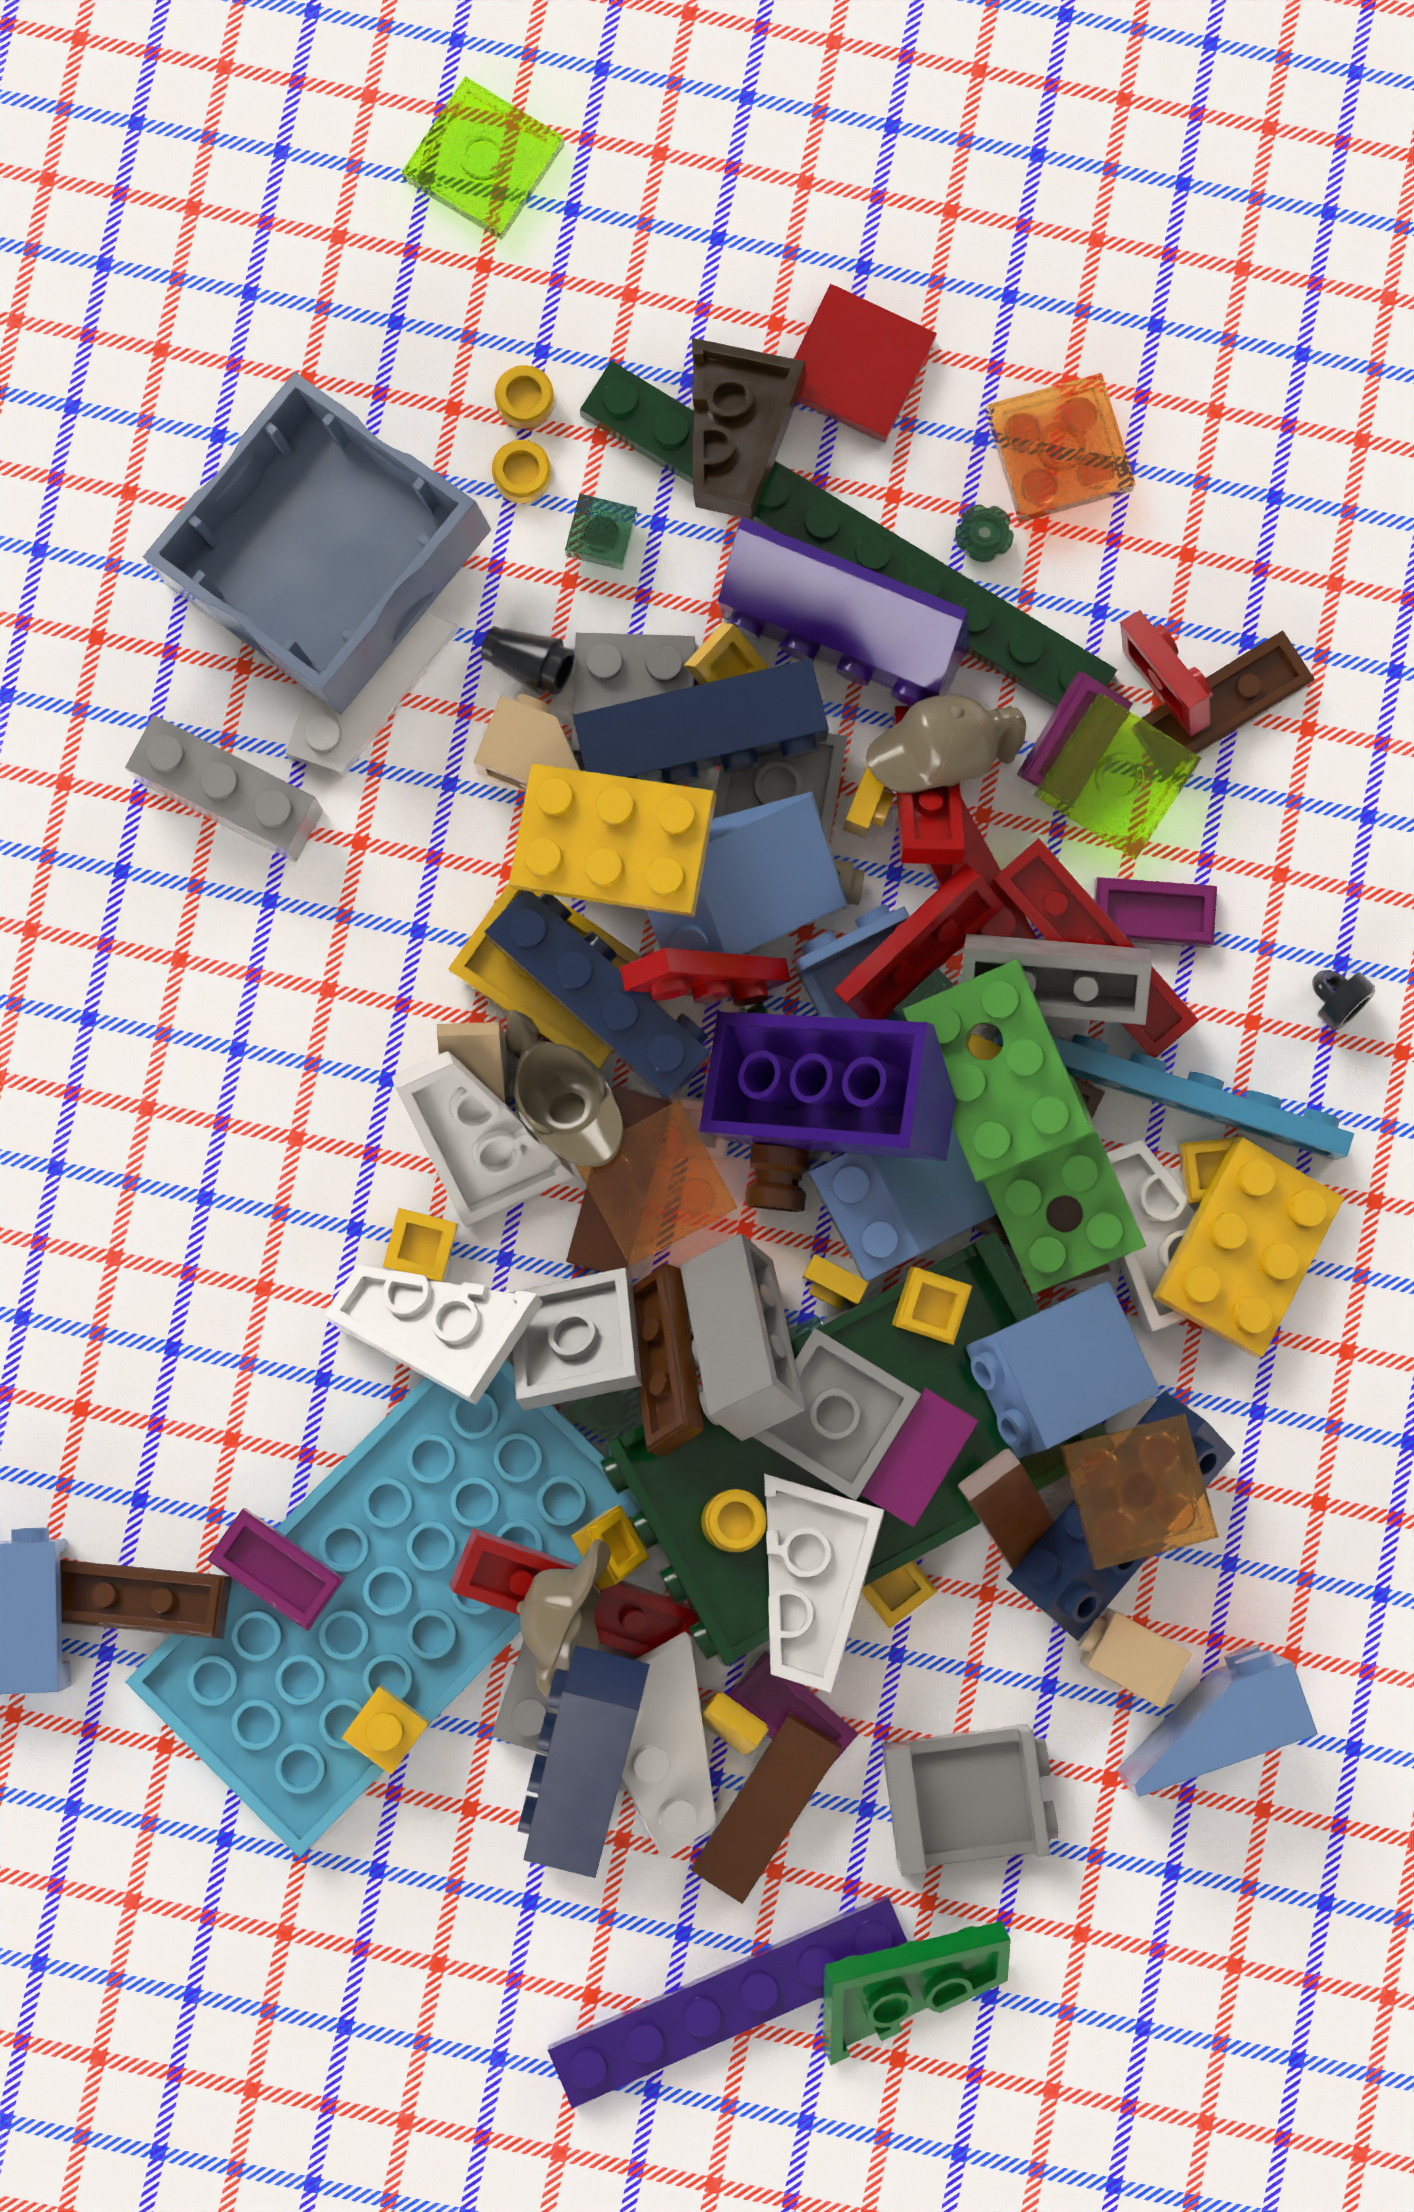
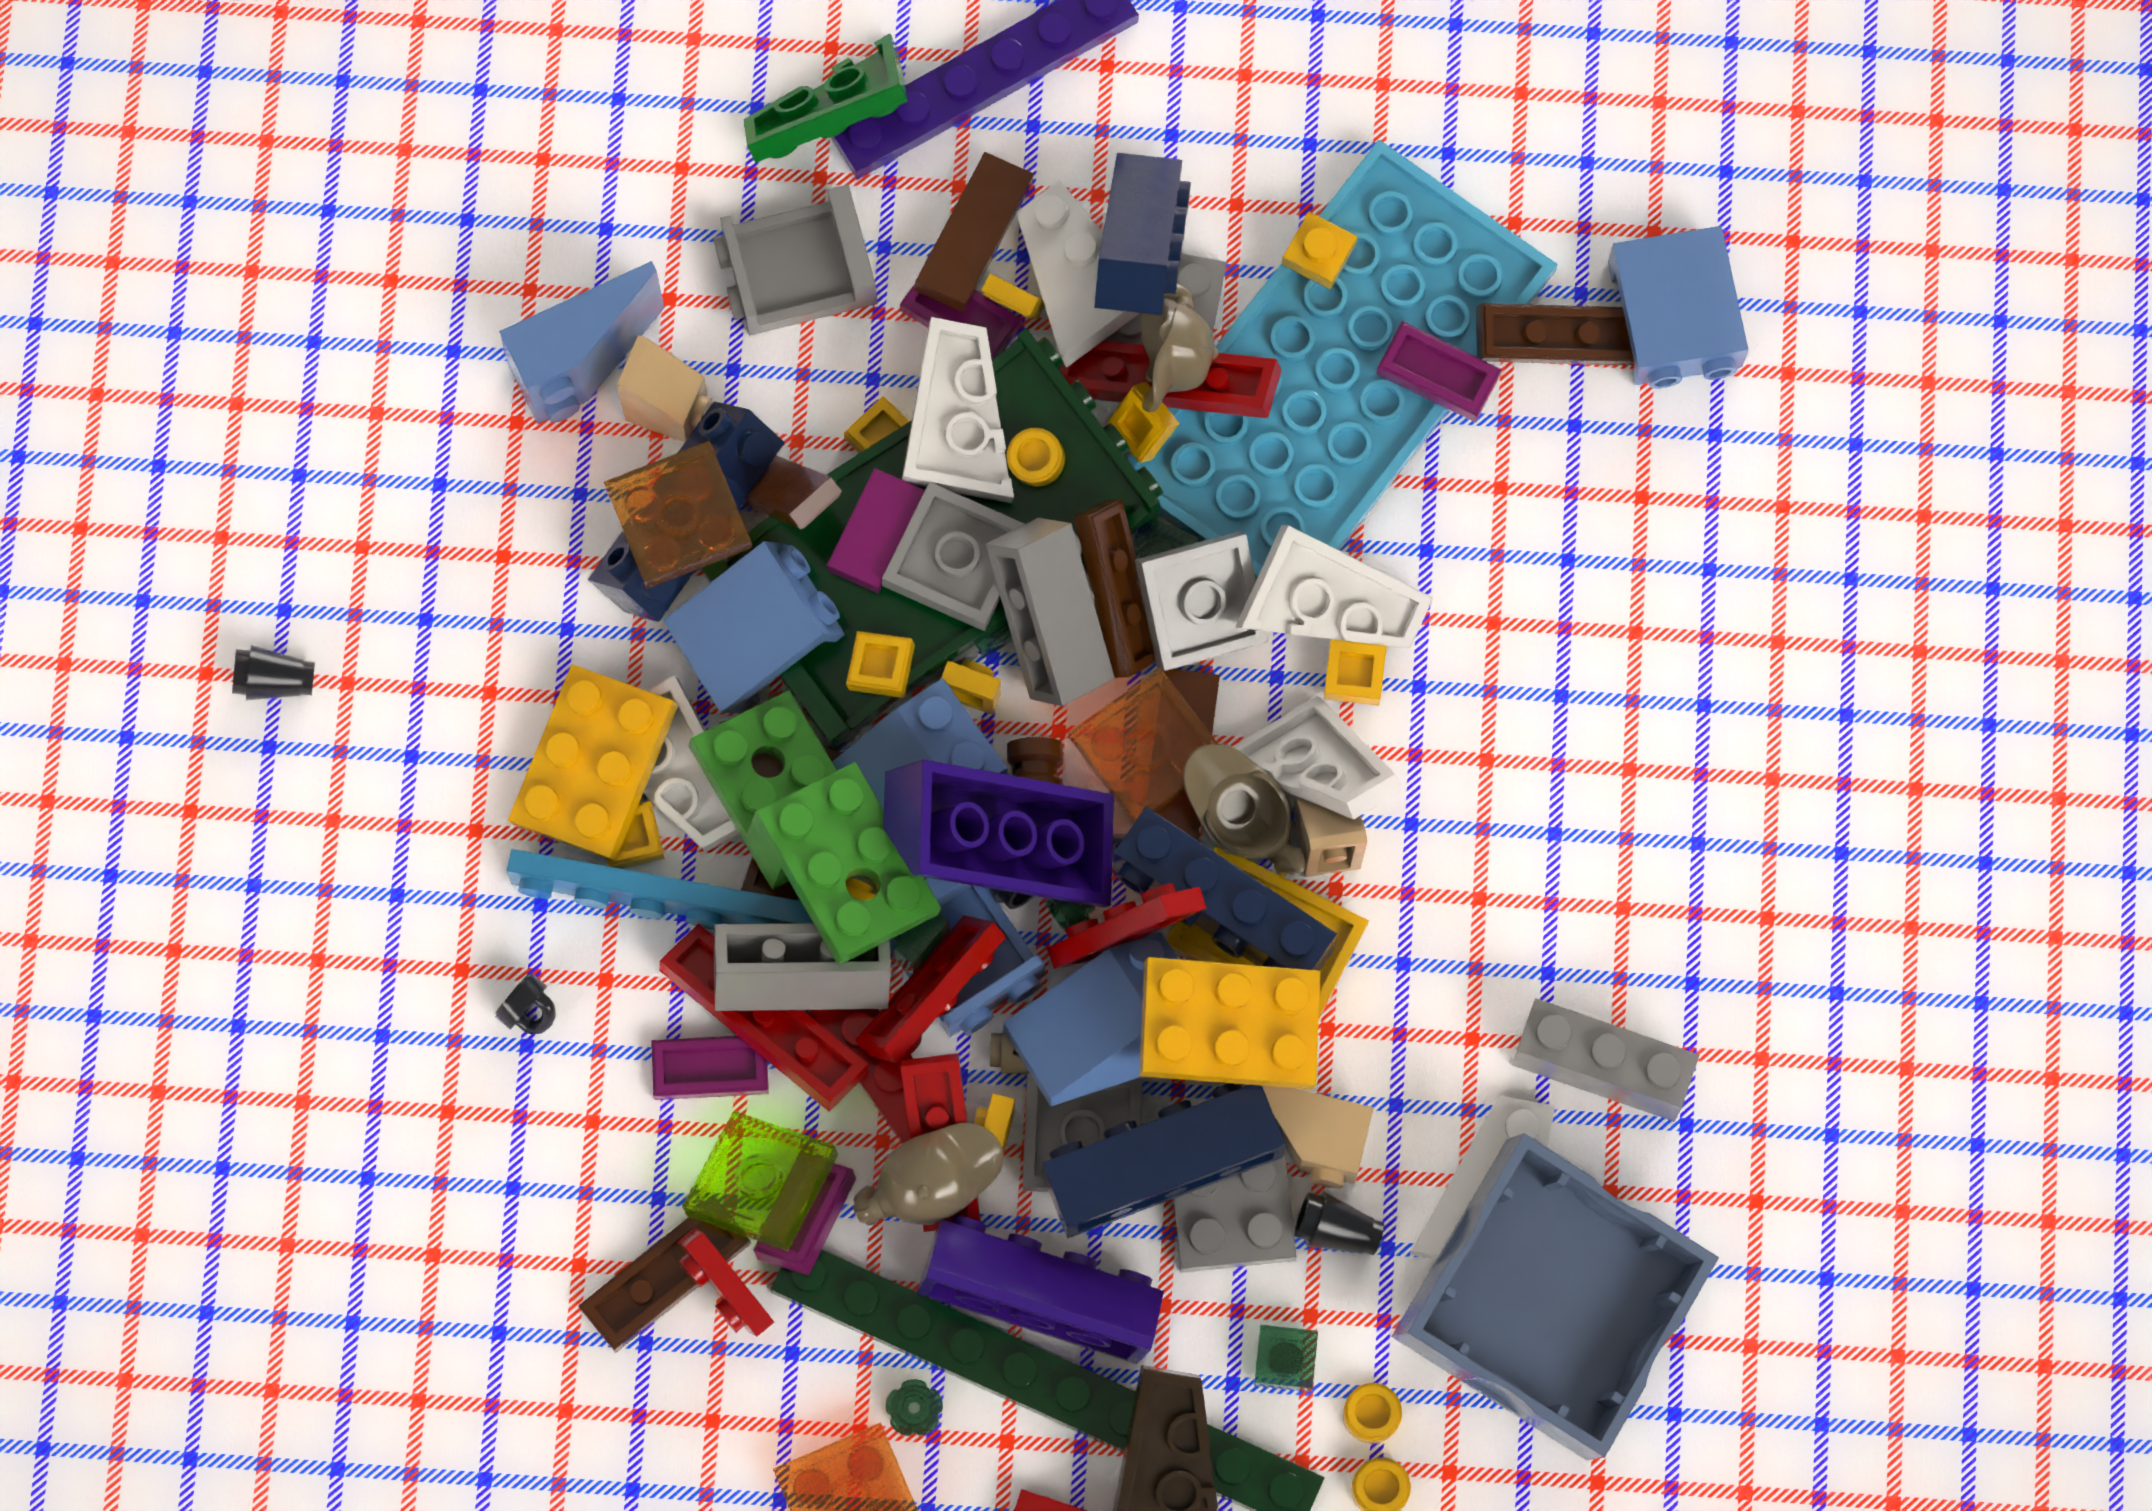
camera: 175 degrees right, 10 degrees down
yellow plate [684,622,769,684] -> none

